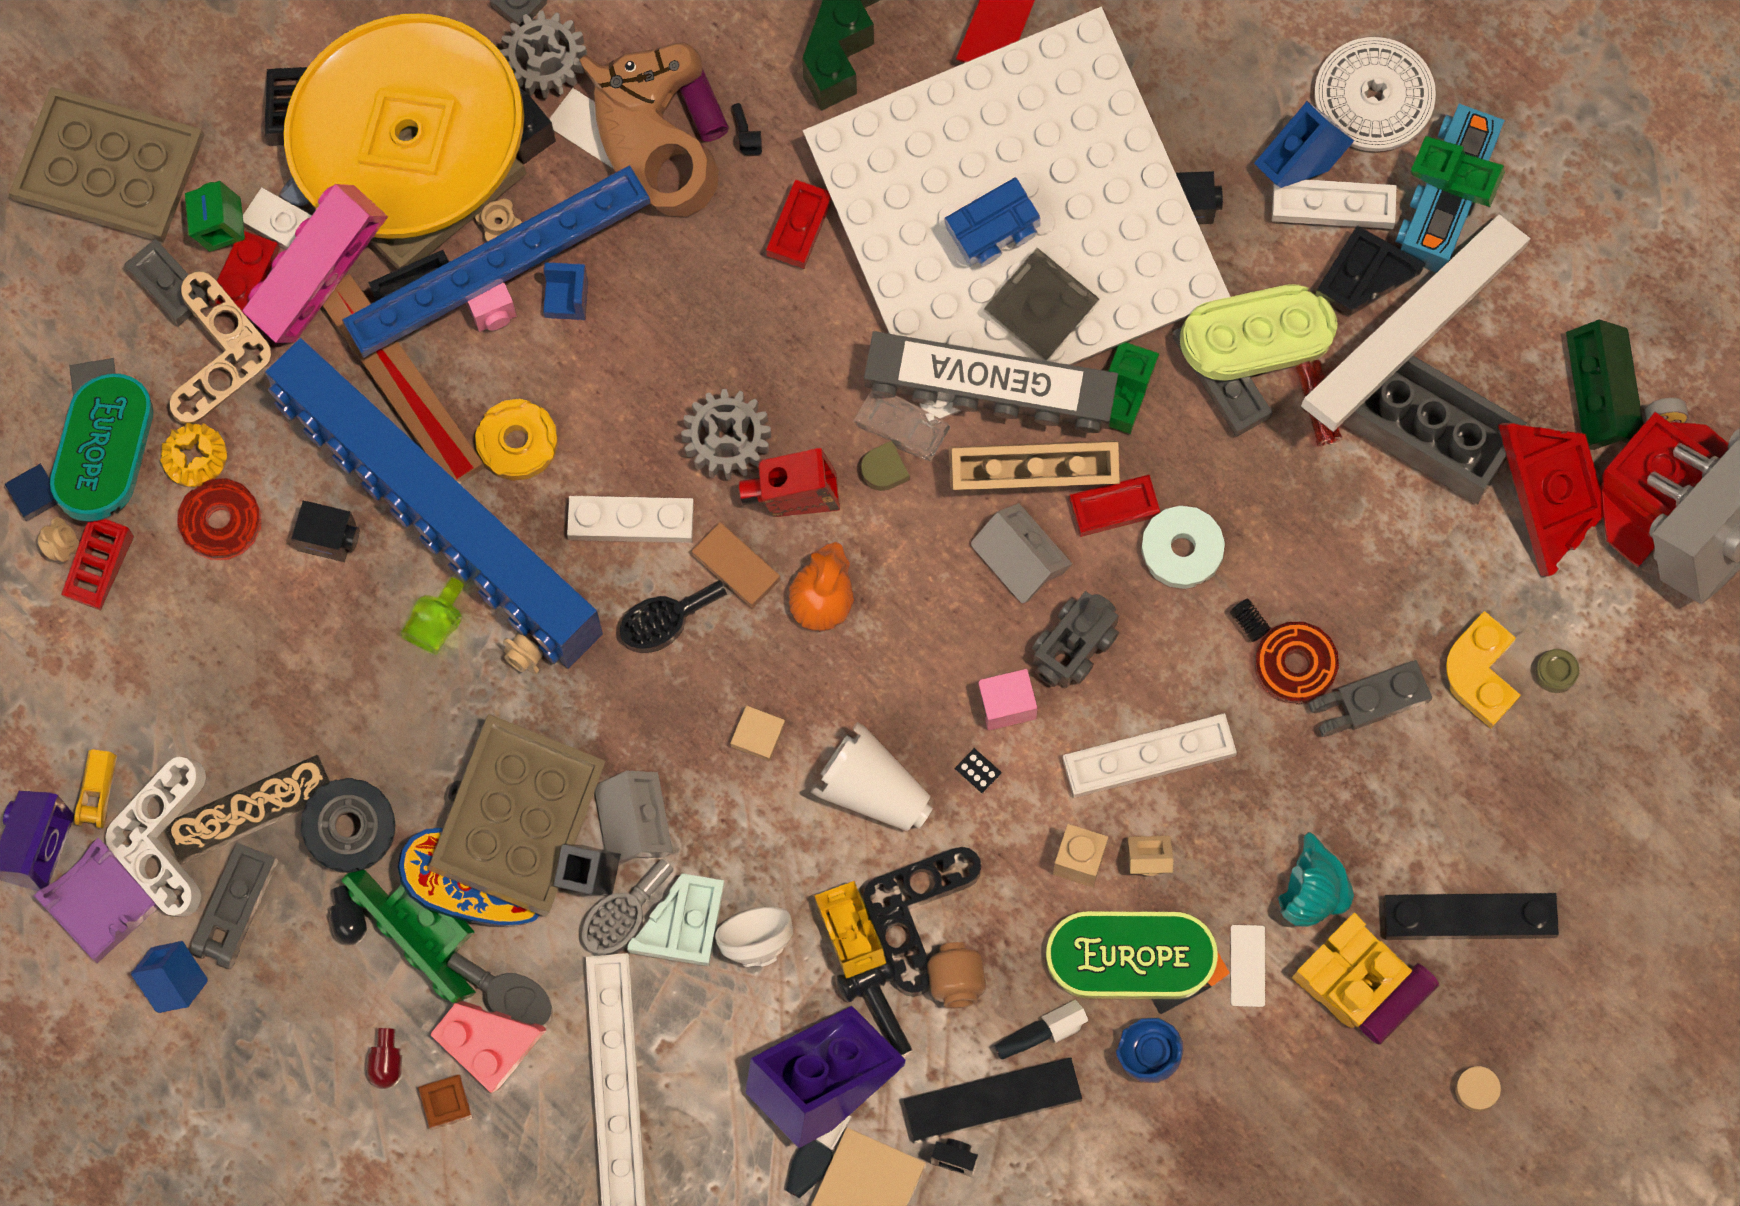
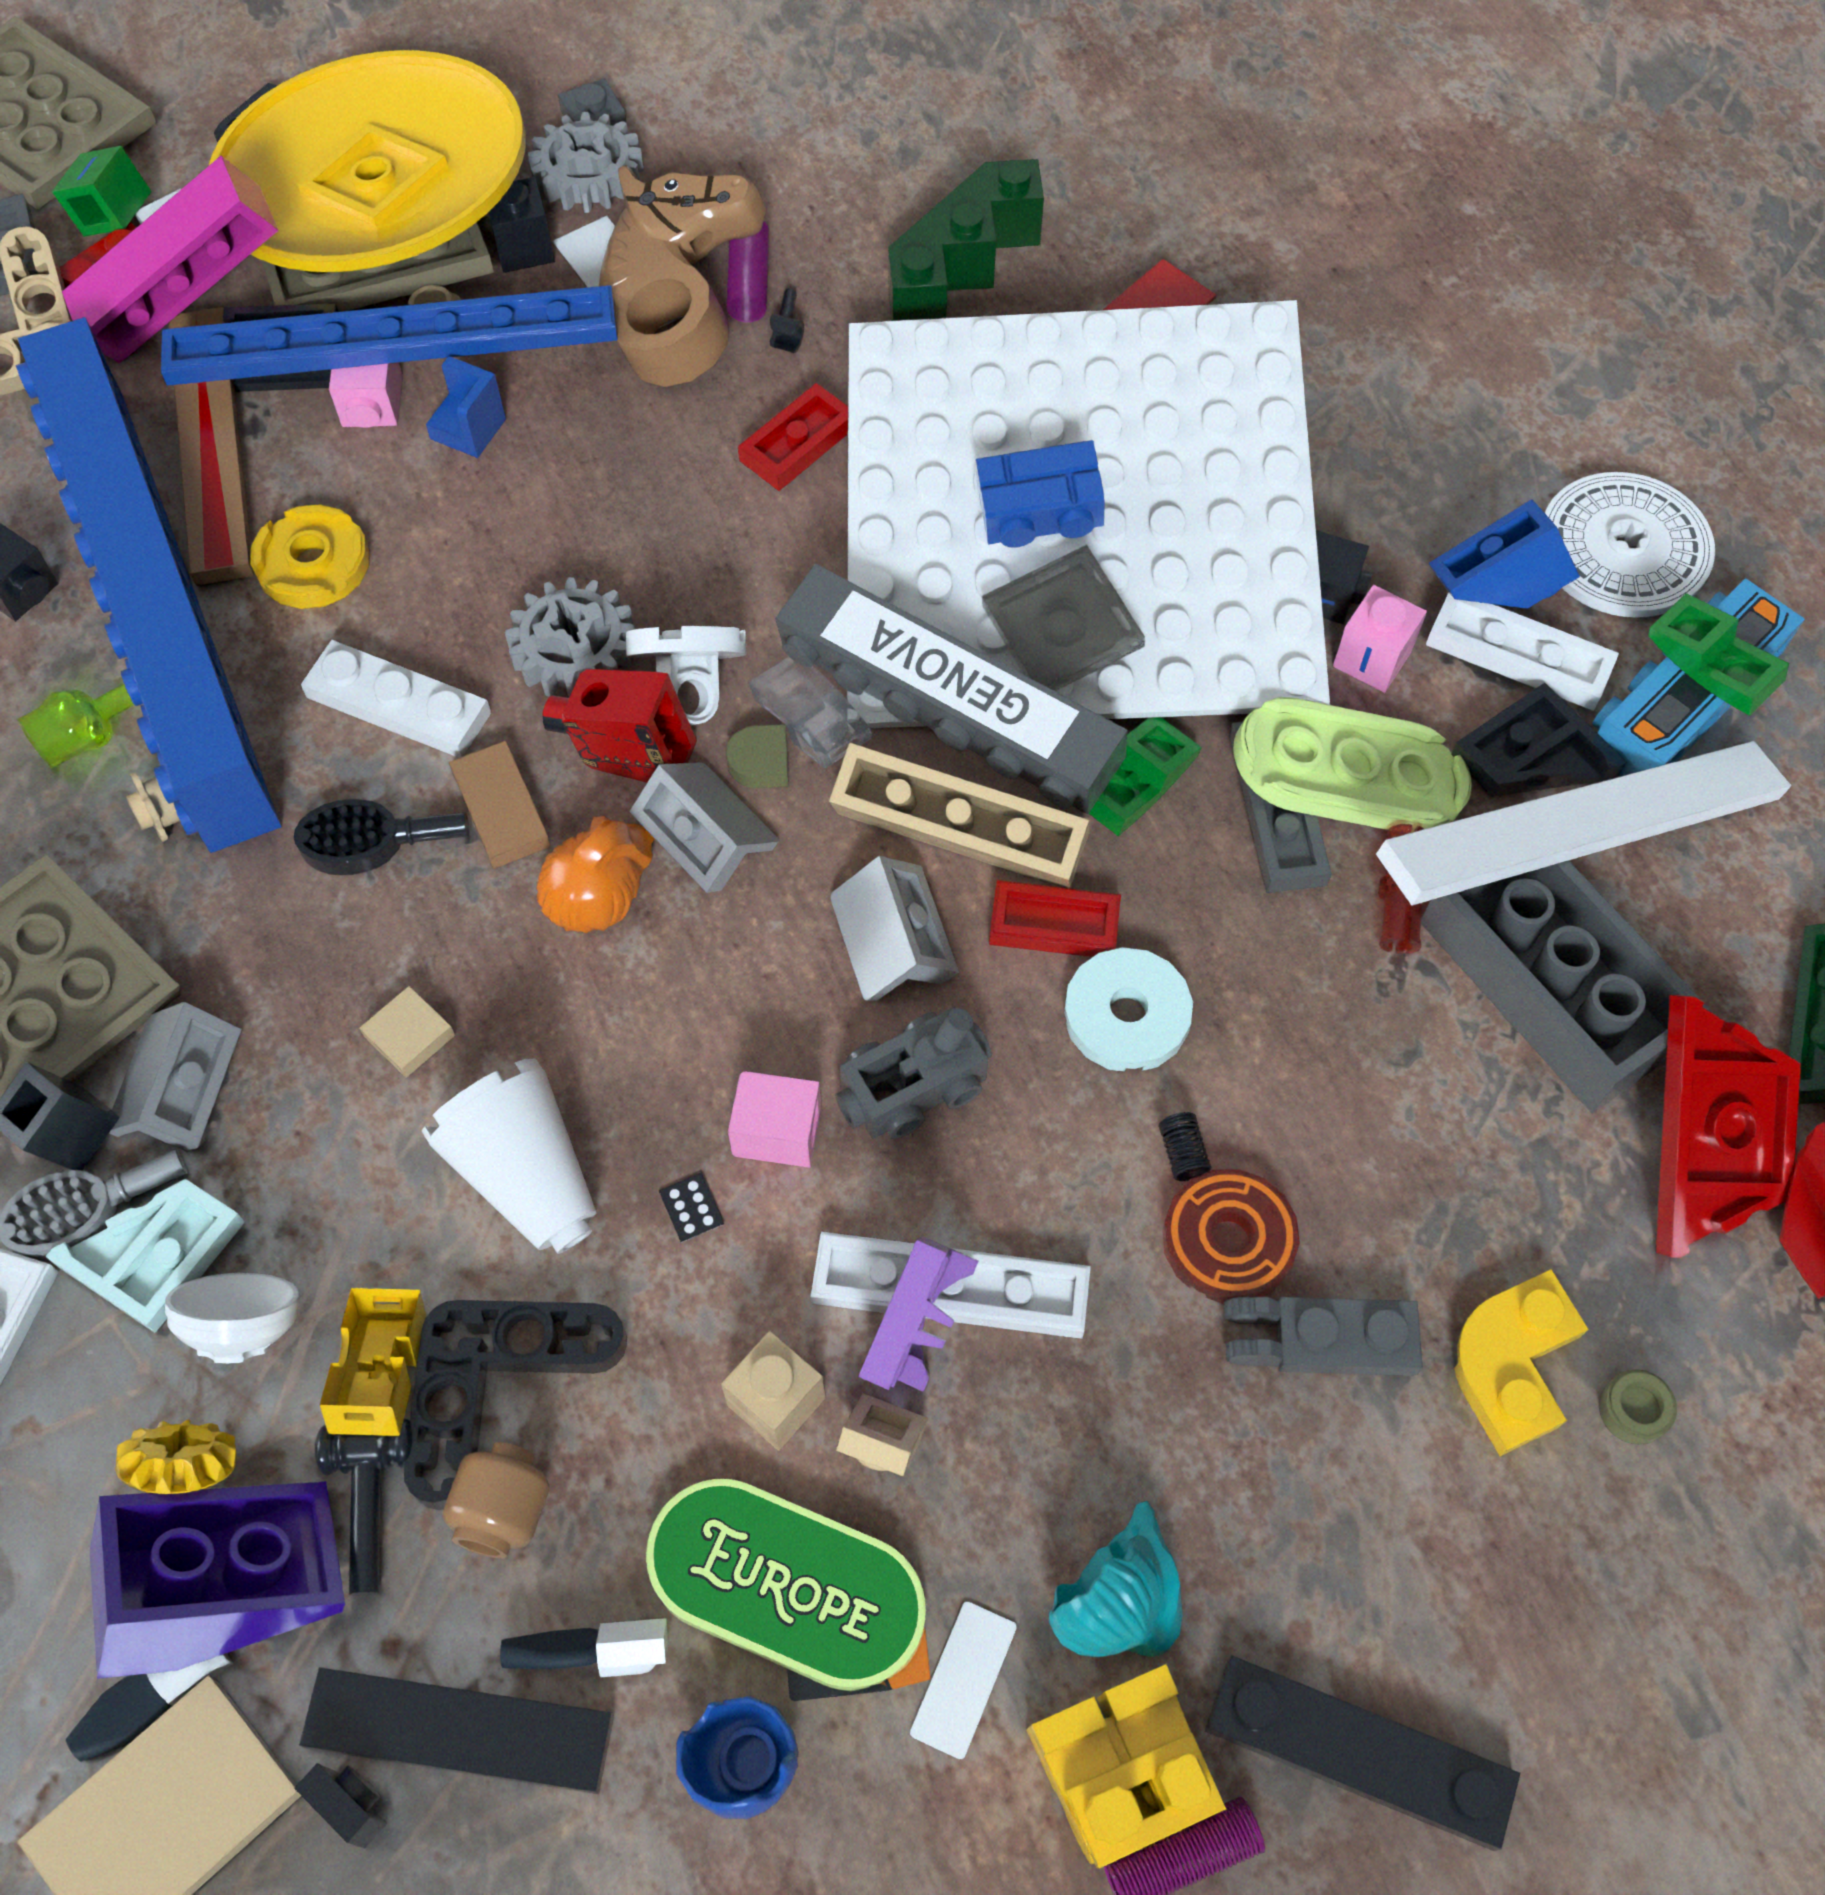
camera: 20 degrees right, 10 degrees down
none -> yellow gear [115,1419,237,1494]
none -> white tile [626,626,747,725]
none -> light grey panel [629,763,779,893]
none -> medium lavender piece [858,1236,979,1392]
none -> bright pink brick [1333,584,1427,693]

